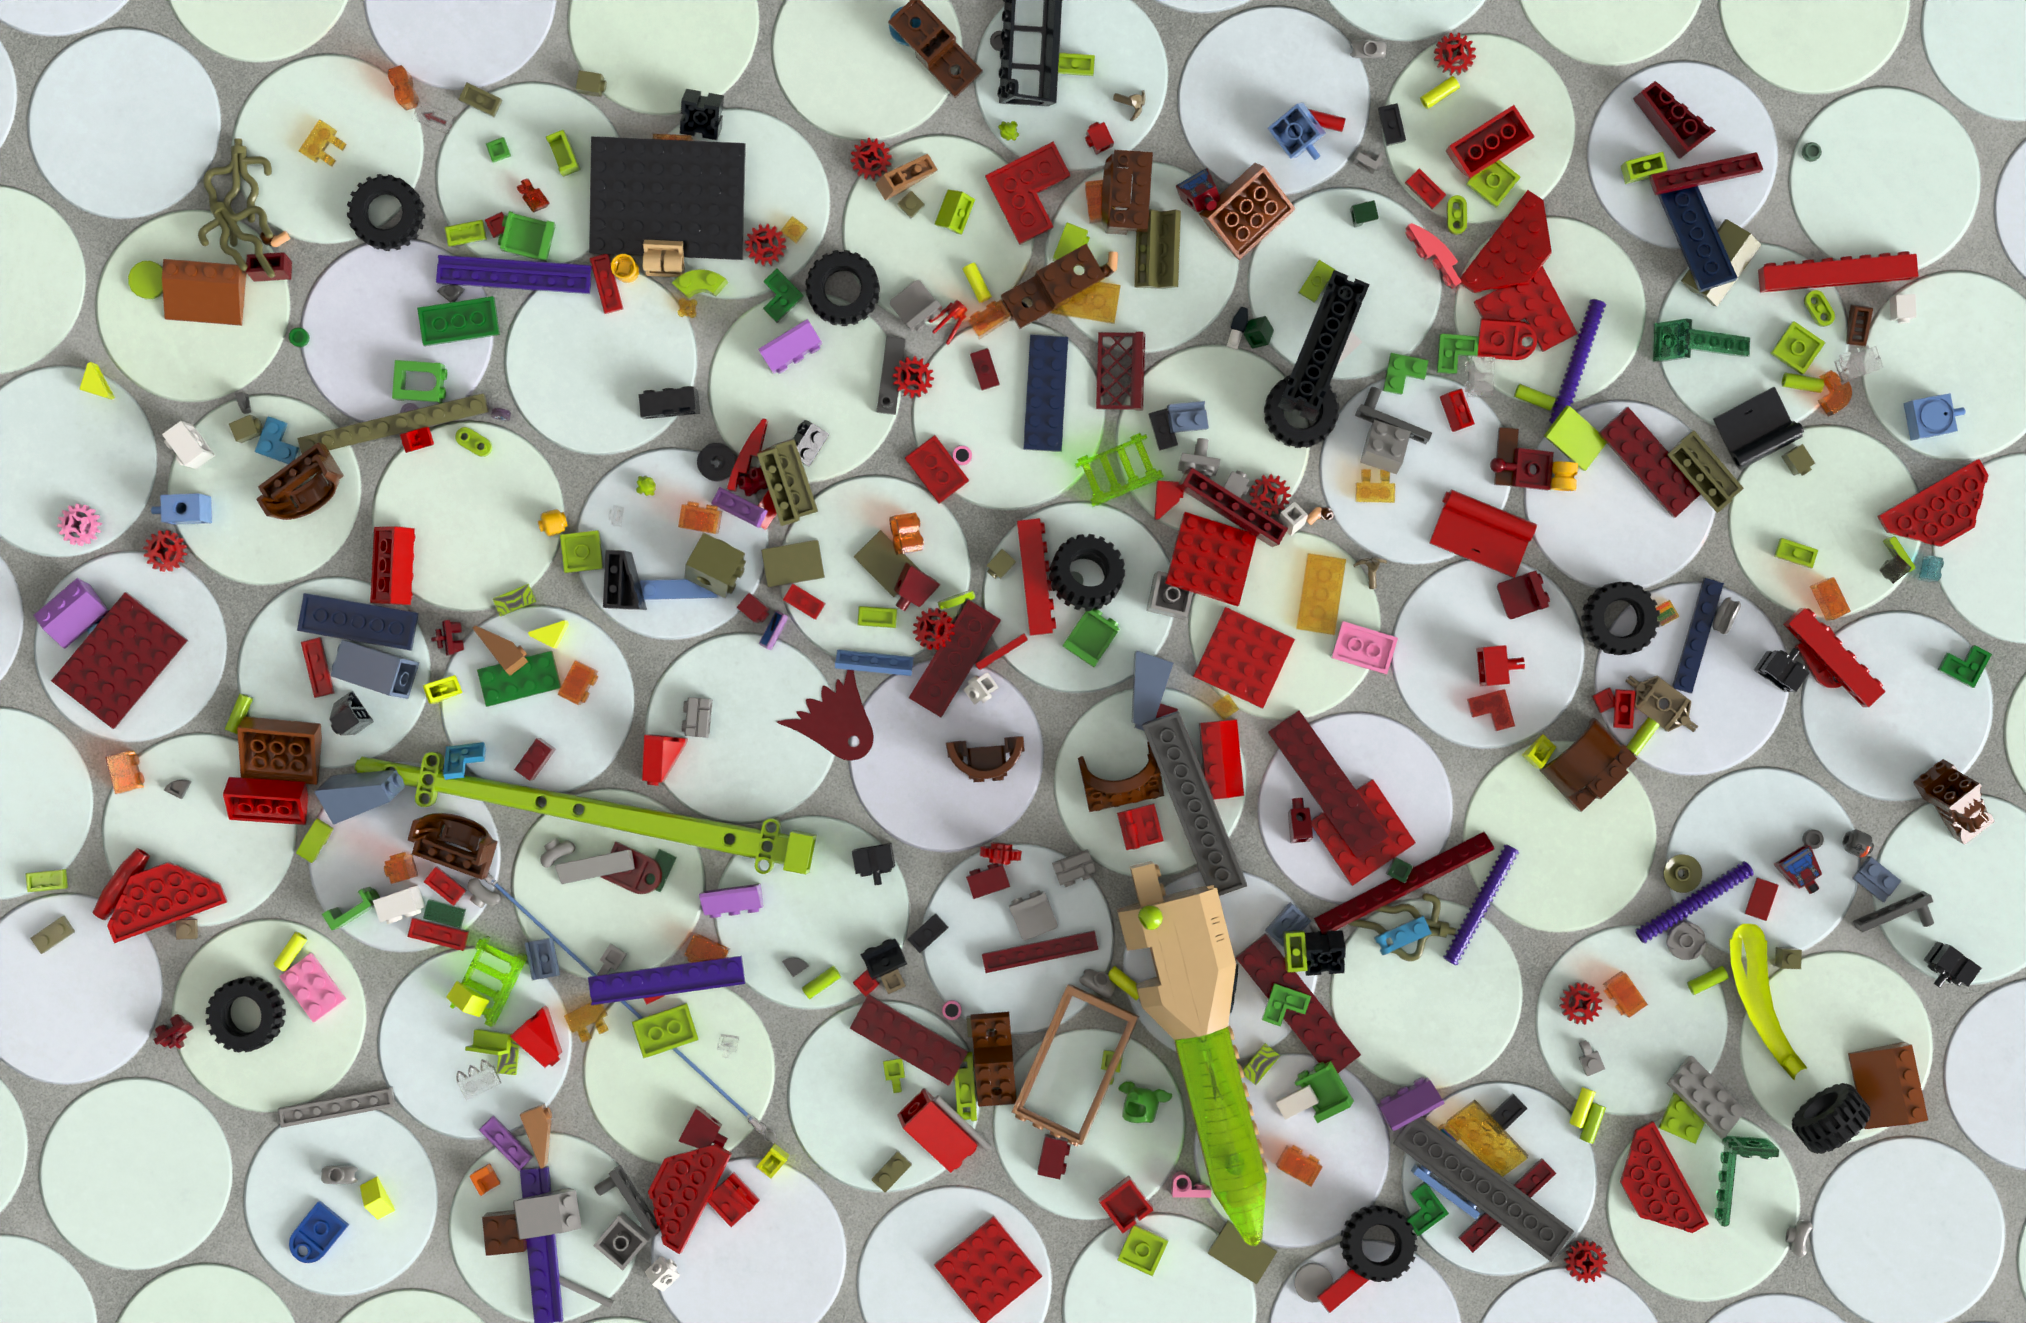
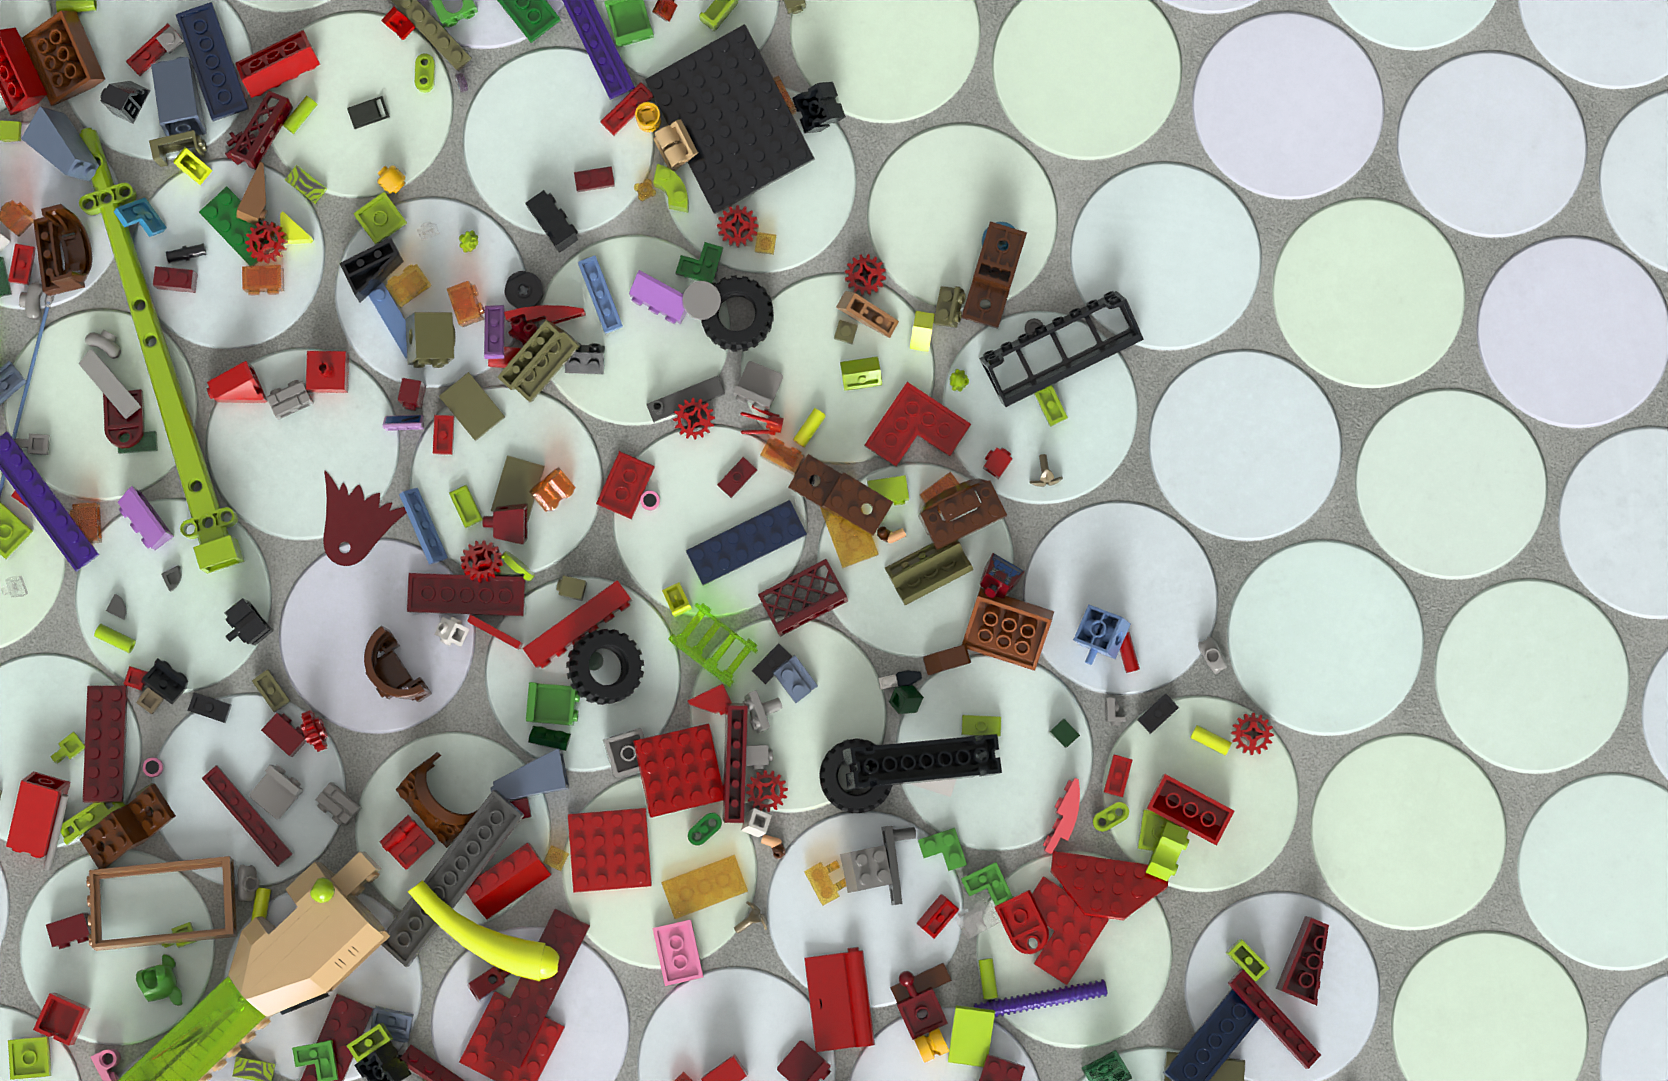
camera: 60 degrees right, 5 degrees down
none -> olive panel [149,130,207,167]
none -> light grey plate [156,26,184,54]
none -> dark grey tile [161,565,182,592]
none -> black pin [166,243,207,263]
none -> dark red fence [231,91,293,170]
none -> red gear [245,221,288,263]
none -> olive plate [252,669,291,712]
none -> lime piece [283,95,318,134]
none -> red brick [306,351,349,393]
none -> pearl dark grey piece [347,96,390,129]
none -> clear yellow brick [385,264,432,308]
none -> neon yellow animal [407,880,560,981]
none -> dark green plate [528,726,571,751]
none -> dark red plate [574,166,615,192]
none -> medium blue plate [578,255,623,334]
none -> neon yellow slope [662,582,692,617]
none -> light grey tile [682,281,721,320]
none -> green plate [688,813,722,846]
none -> neon yellow slope [910,311,935,352]
none -> reddish brown slope [923,644,971,676]
none -> olive bracket [933,286,966,328]
none -> lime brick [1146,822,1189,881]

